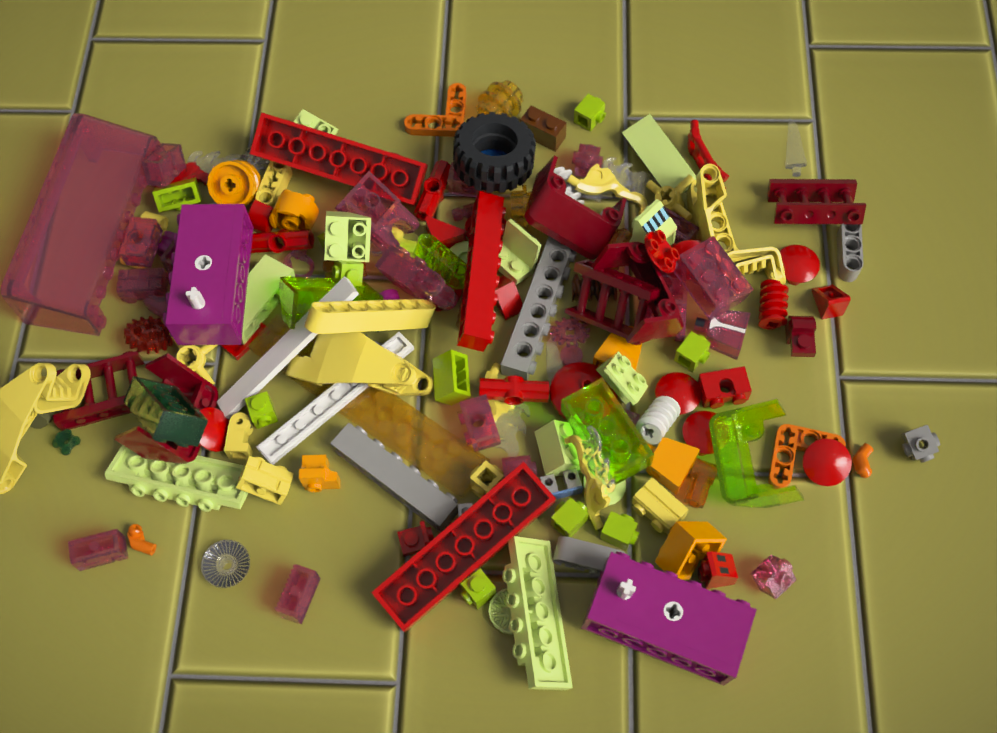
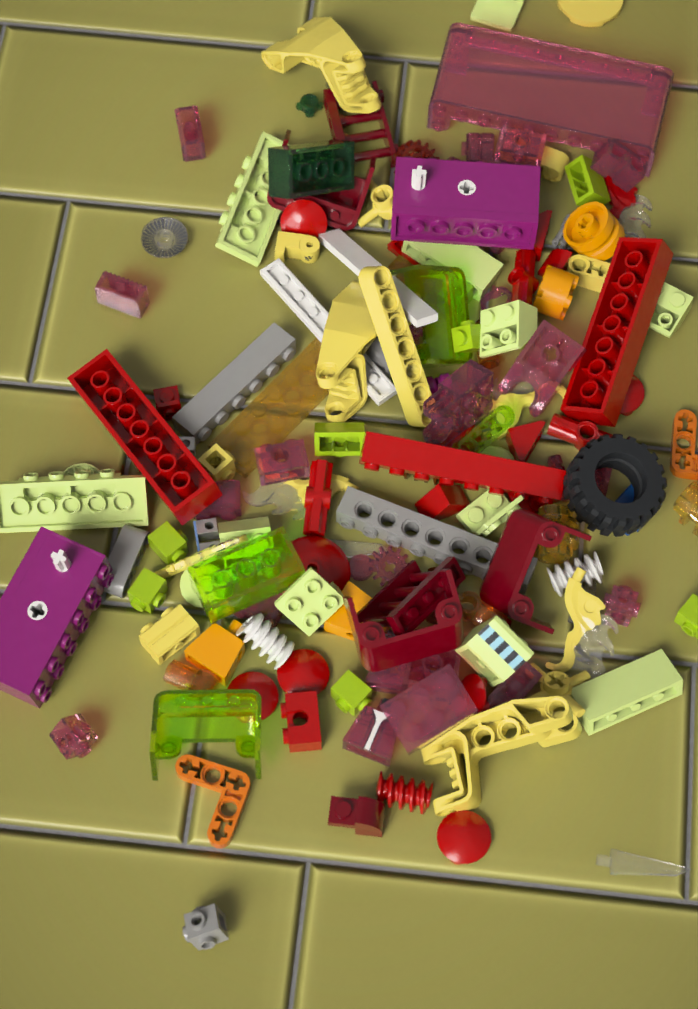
camera: 90 degrees right, 0 degrees up
orange arm [127,524,156,556] -> none
light yellow brick [236,456,294,505] -> none
lime brick [245,391,279,429] -> none
light orange brick [299,454,341,493] -> none
lime brick [460,568,496,610] -> none
reddish brown brick [520,105,567,152] -> none
red dish [644,229,680,273] -> none
light orange brick [655,521,727,580] -> none
red piece [687,120,729,189] -> none
red slope [698,551,738,589] -> none
dark red fence [767,179,866,224] -> none
red dish [803,439,852,486] -> none
red slope [812,284,851,320] -> none
light grey beam [837,224,863,282] -> none
orange arm [852,443,873,478] -> none

